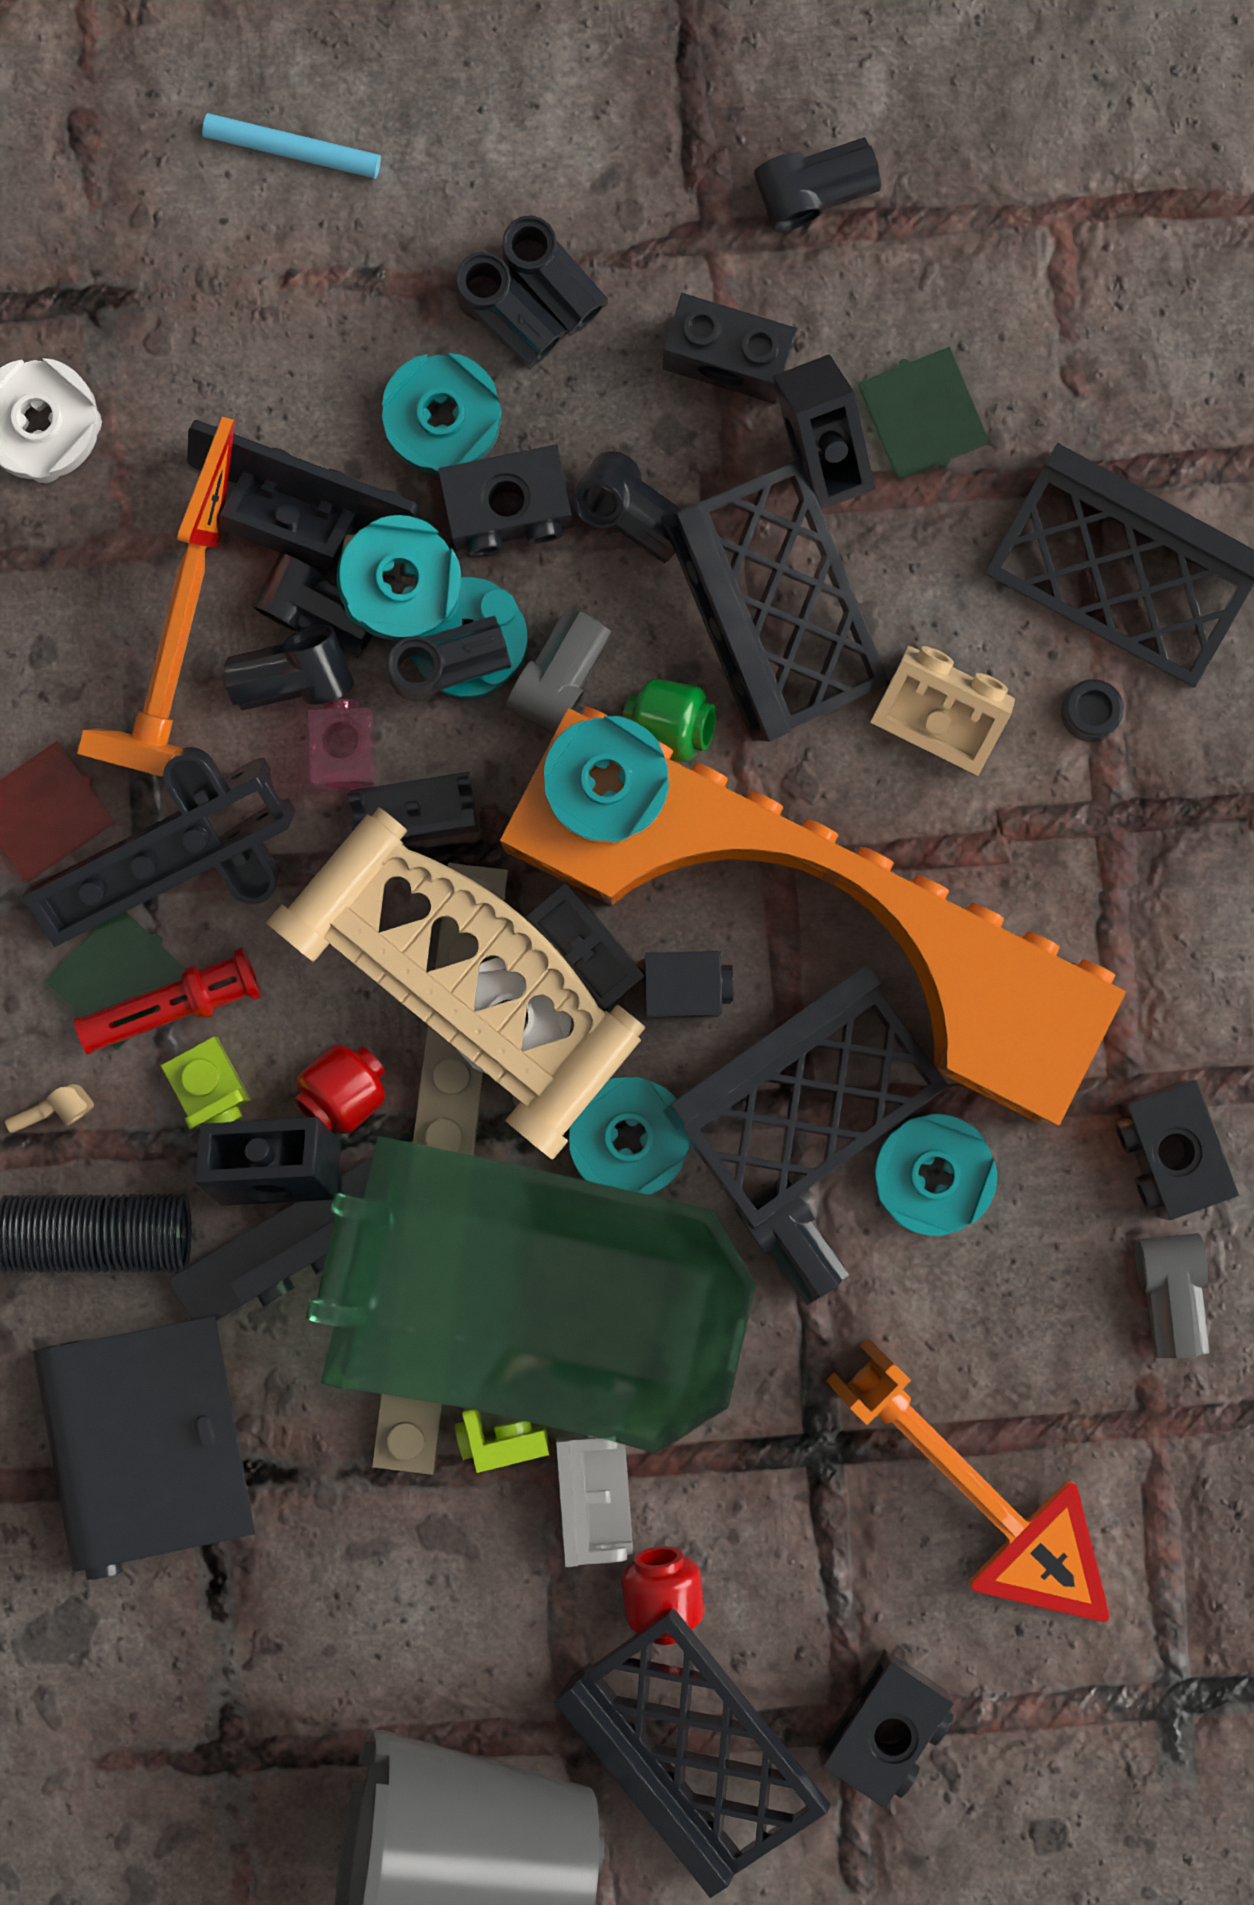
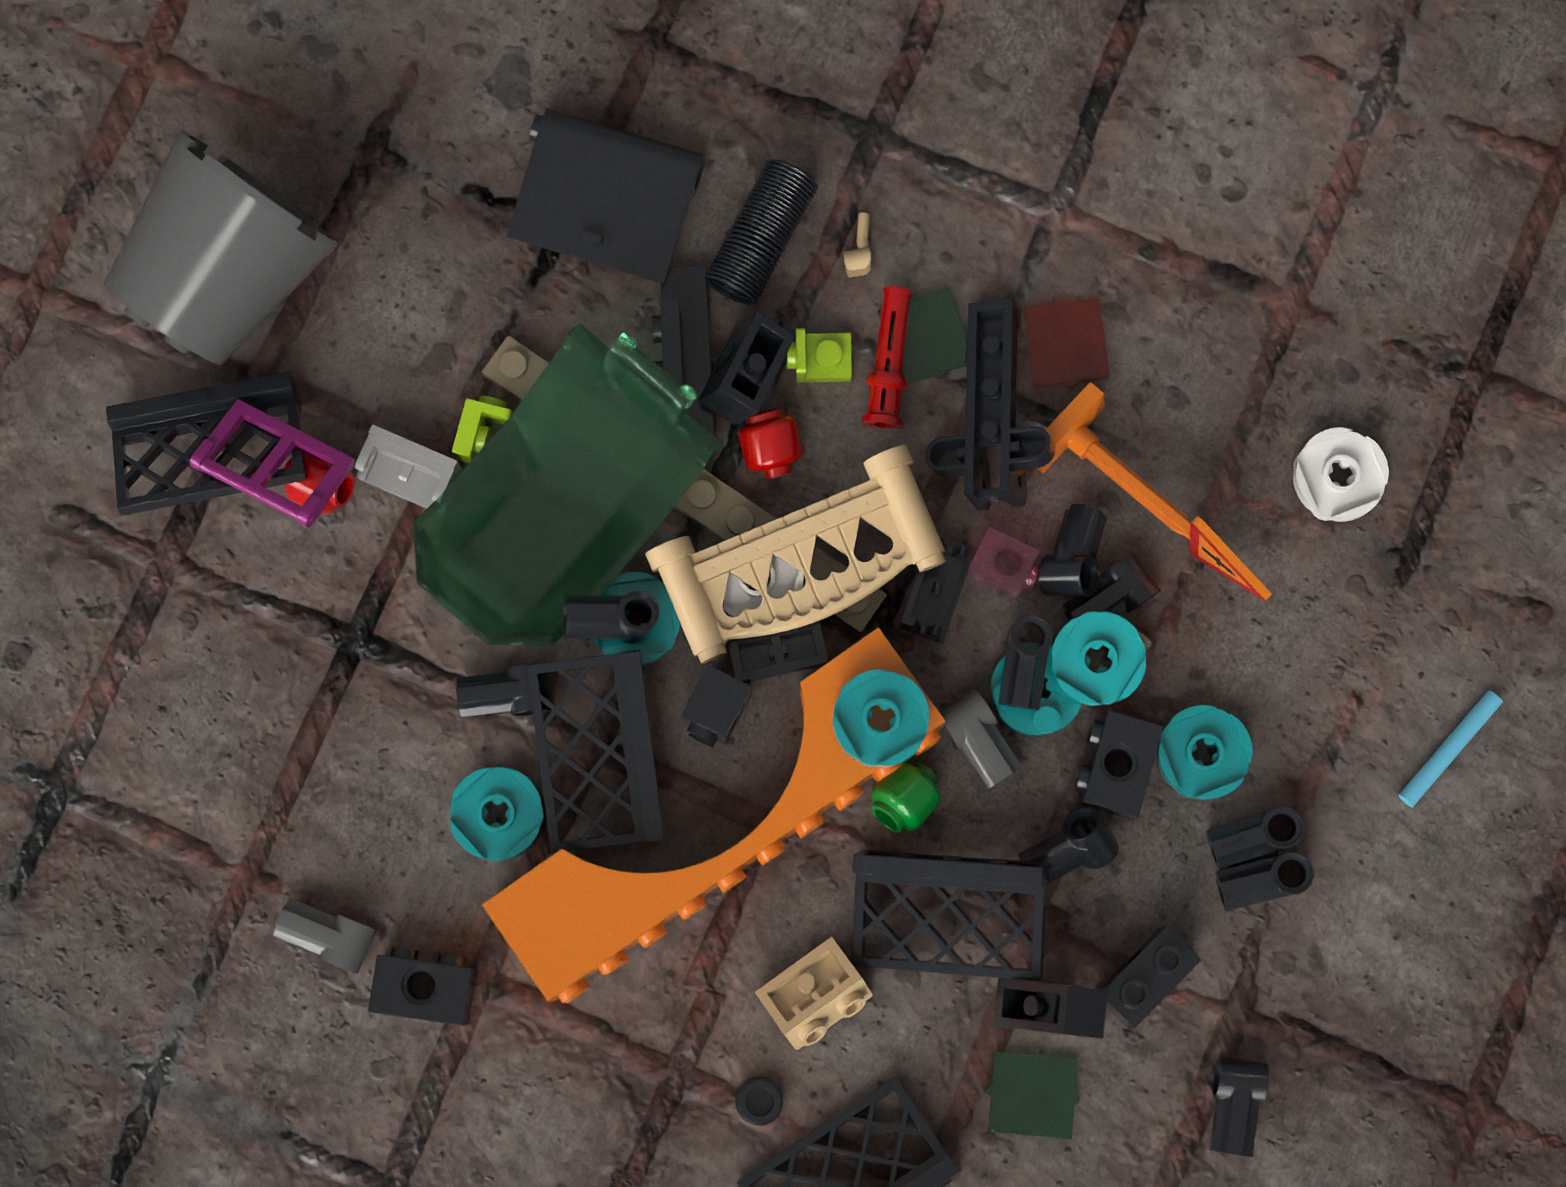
camera: 120 degrees right, 5 degrees down
black bracket [187,420,418,571] -> none
black brick [819,1649,954,1809] -> none
orange piece [826,1338,1110,1622] -> none
none -> magenta window [190,399,355,527]
none -> black piece [562,591,660,644]

